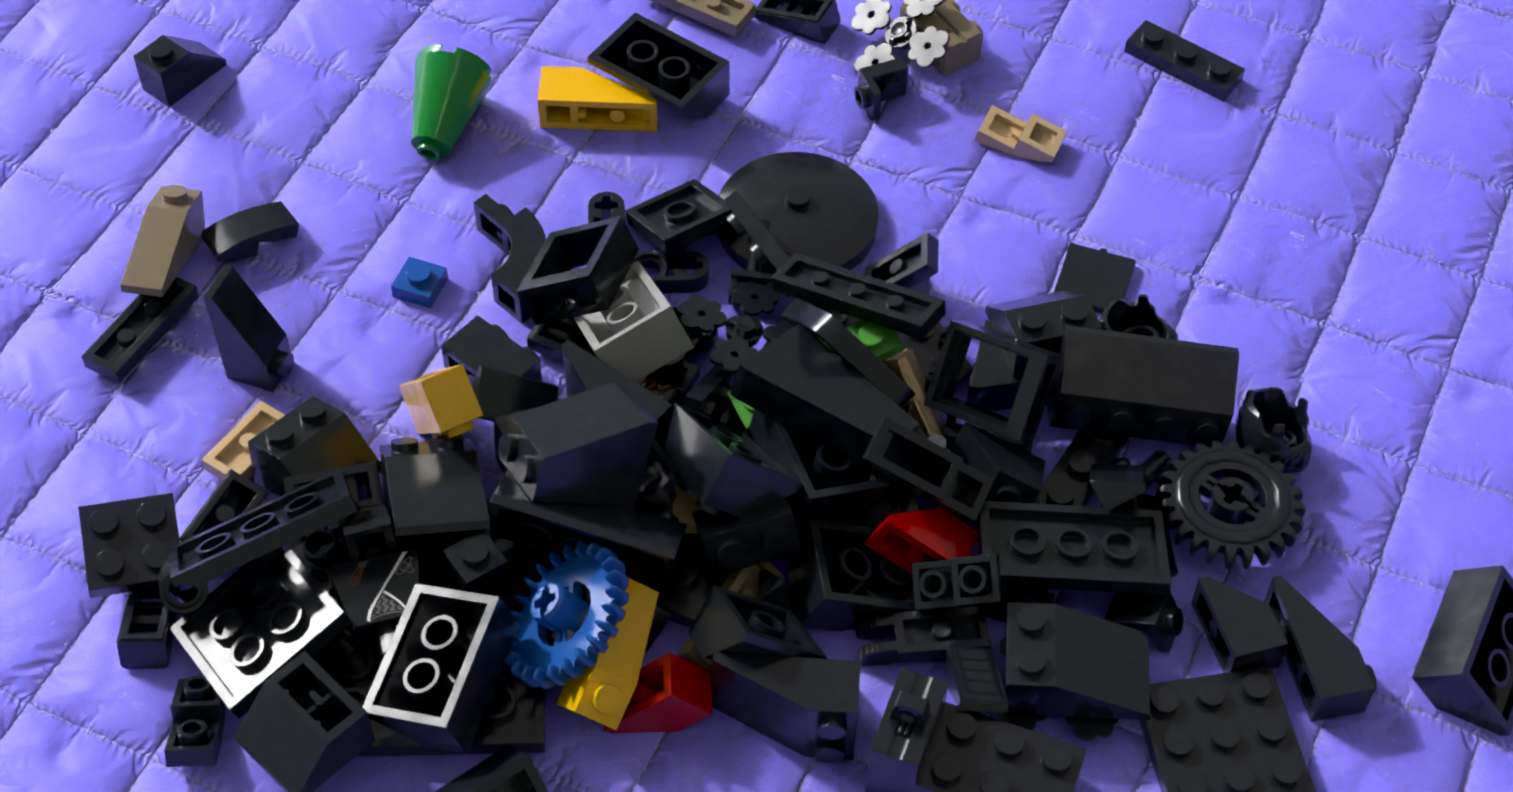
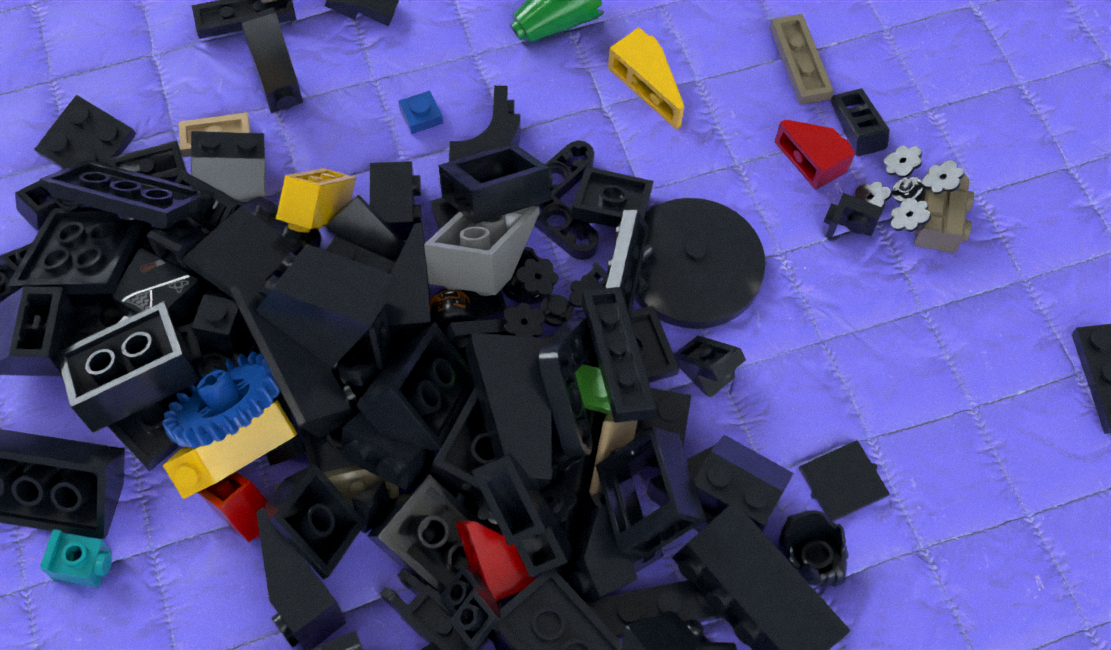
camera: 45 degrees right, 10 degrees up
black slope [587,12,730,118] -> none
tan slope [974,105,1067,162] -> none
none -> red slope [774,119,855,190]

